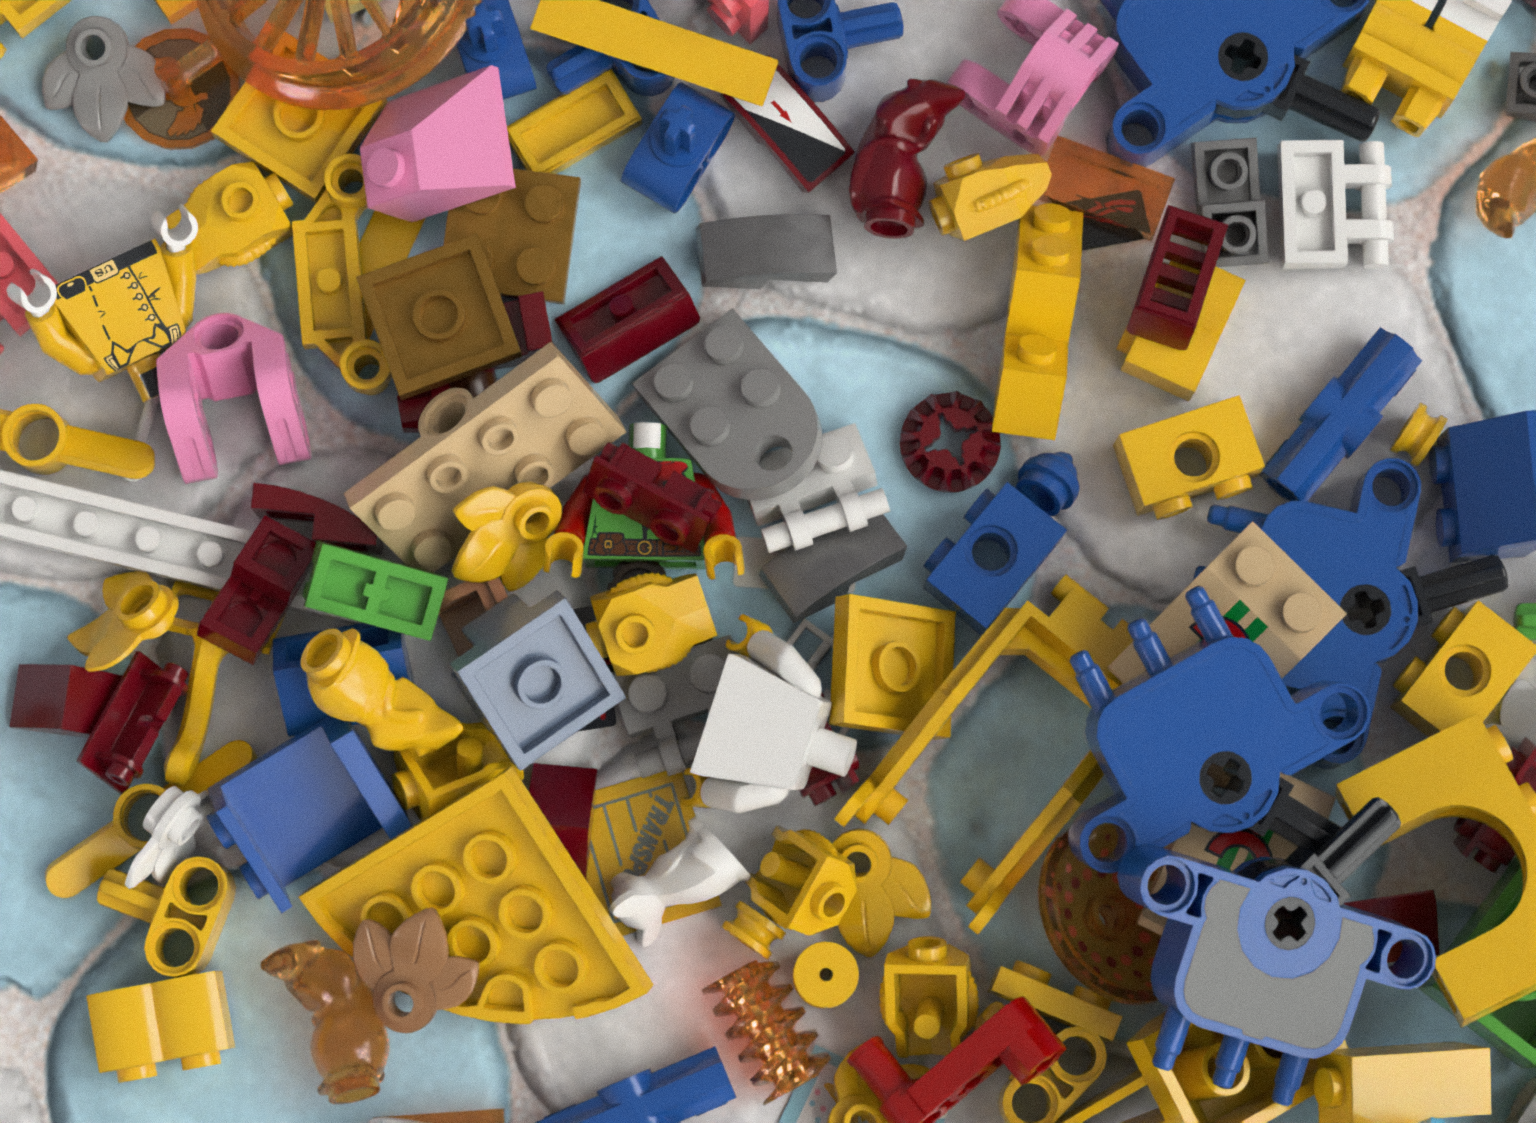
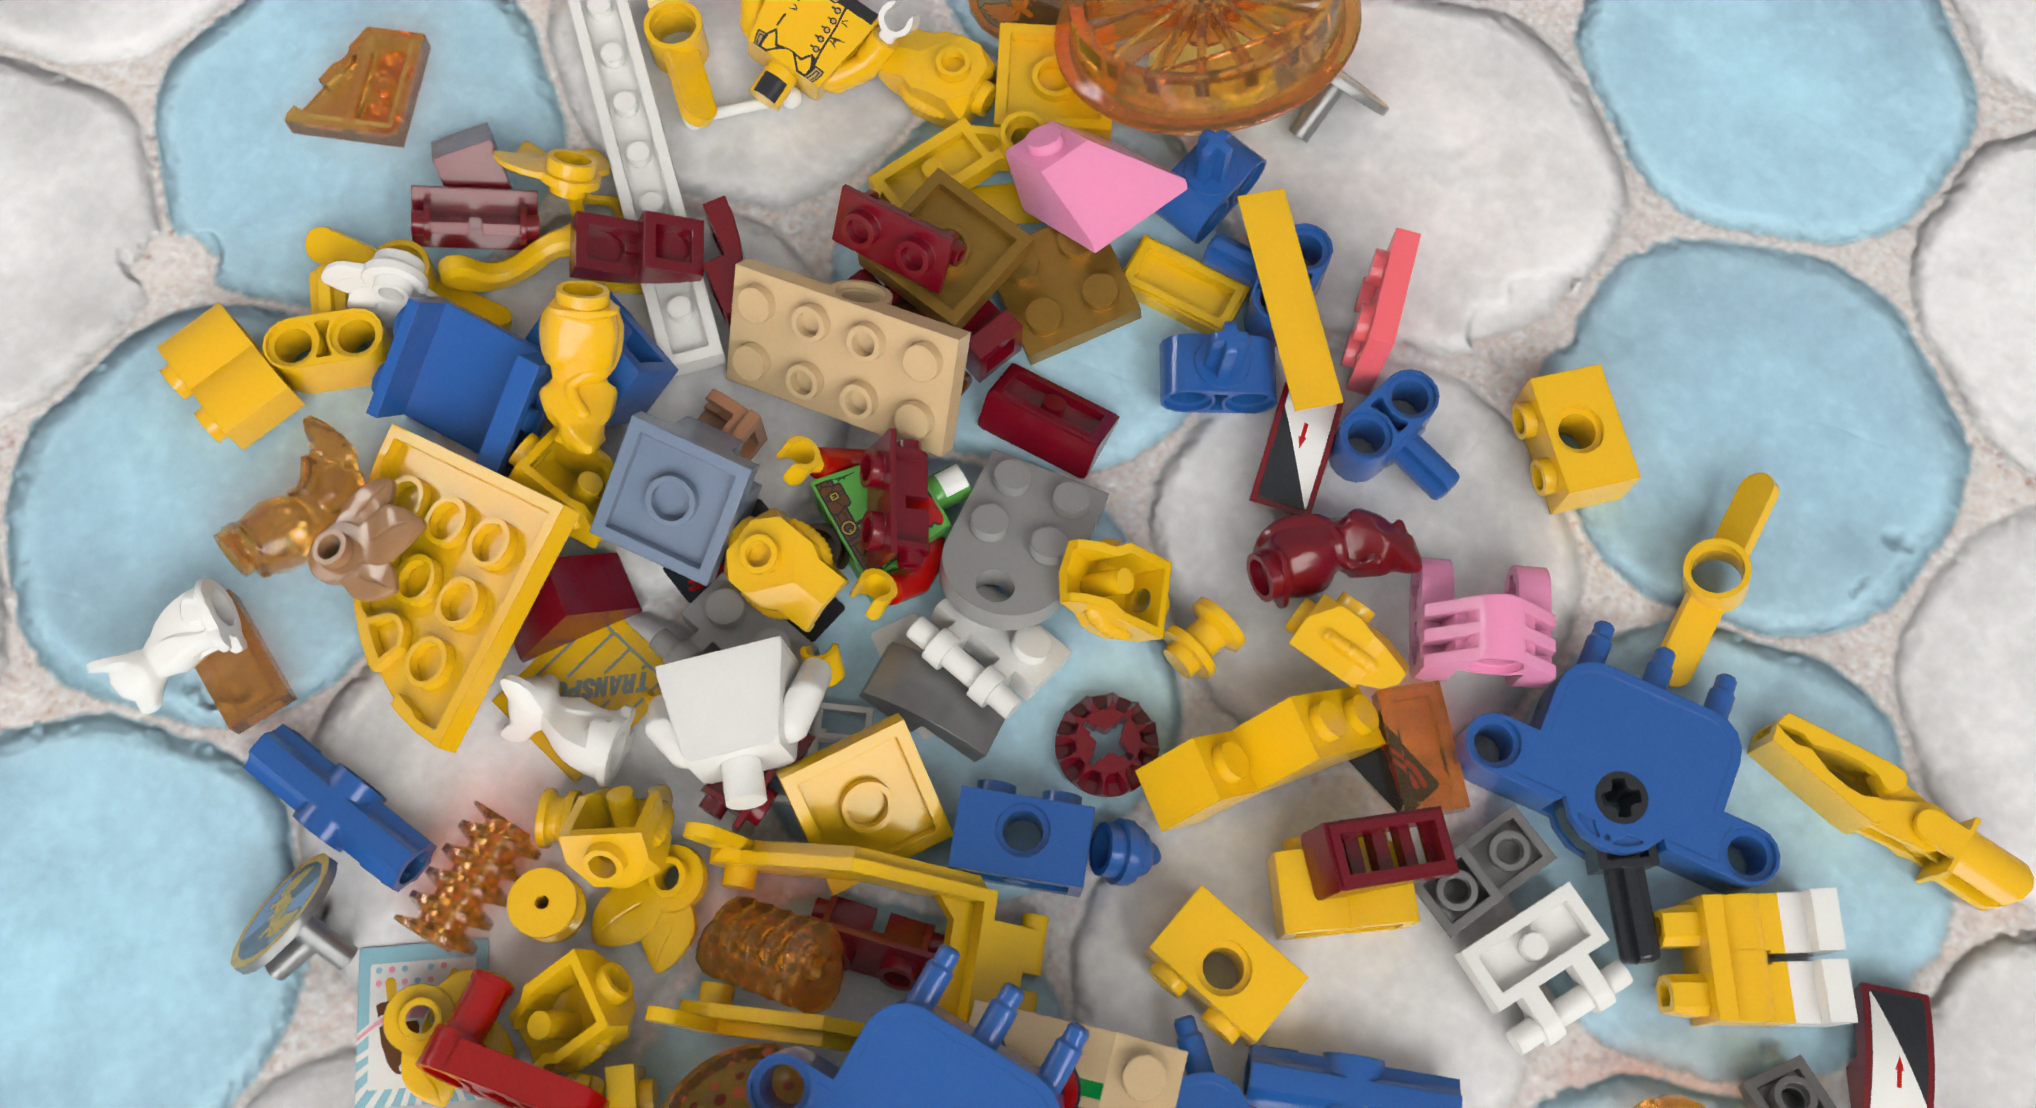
camera: 60 degrees right, 10 degrees down
bright pink piece [156,313,312,484] -> none
bright green hinge [303,540,449,641] -> none
yellow plate [451,482,562,592] -> none
flat silver slope [695,214,837,289] -> none
none -> clear orange piece [695,896,843,1014]
none -> dark red hinge [802,895,945,991]
none -> dark red hinge [832,184,967,294]
none -> yellow hand [1059,538,1172,642]
none -> yellow wheel [1163,597,1246,680]

